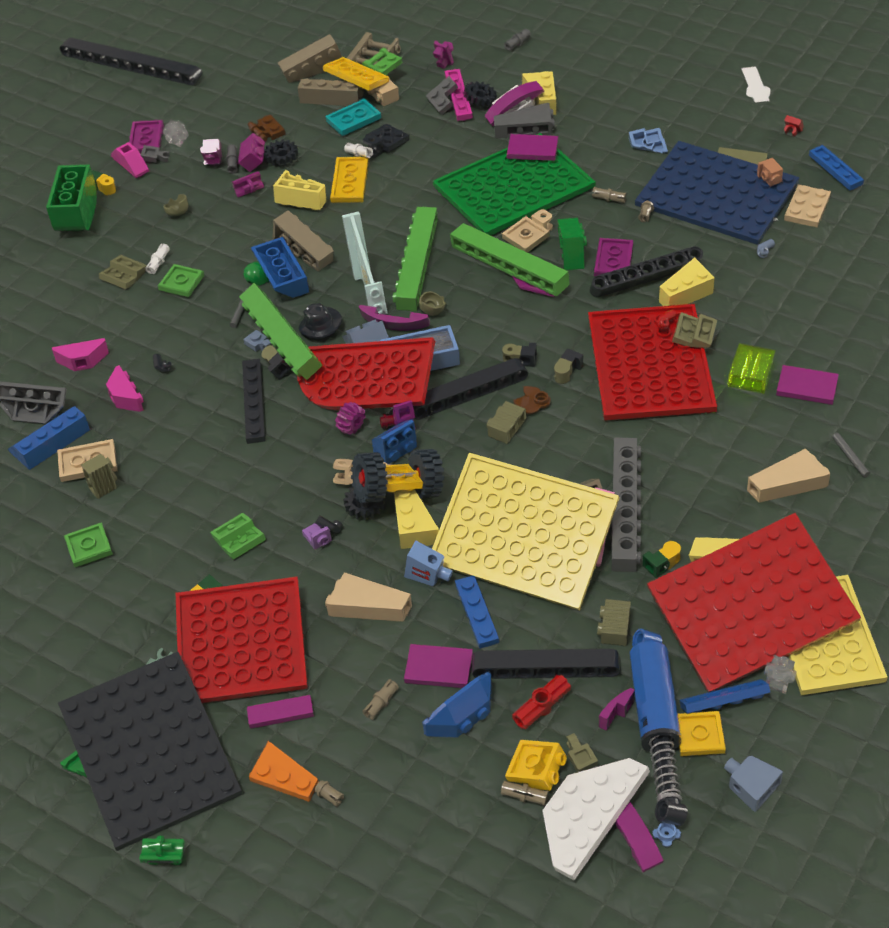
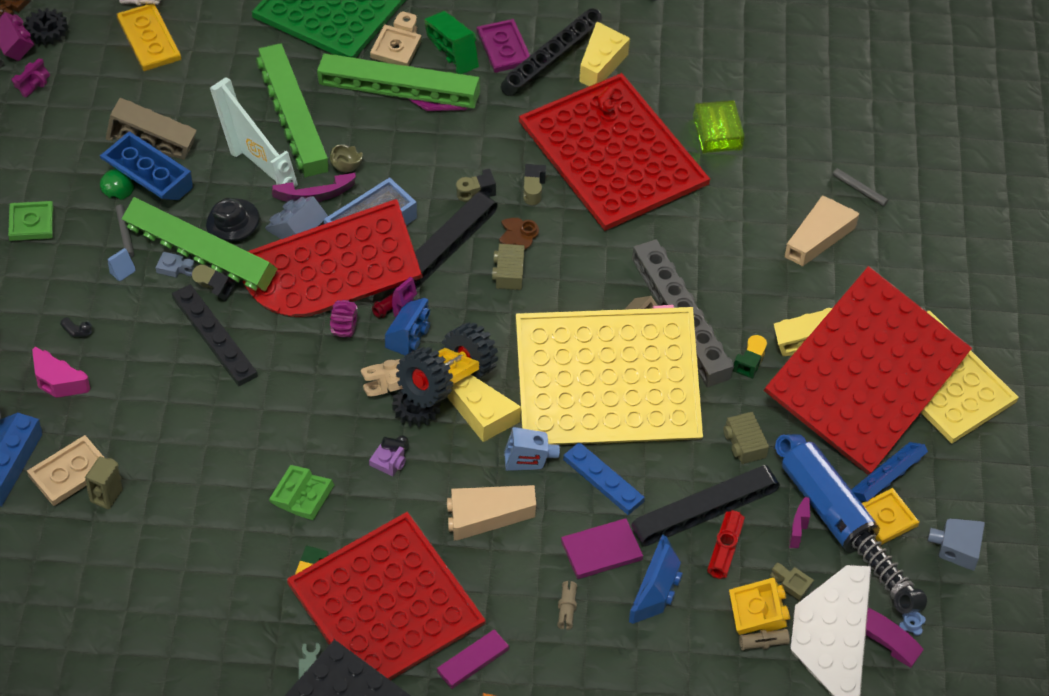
camera: 35 degrees left, 5 degrees up
bright green plate [64,522,113,567] -> none
light yellow wedge [273,170,326,210] -> none
olive slope [672,312,717,348] -> none
clear brick [764,655,797,694] -> none
magenta tile [776,365,839,405] -> none
none -> medium blue slope [107,248,136,281]

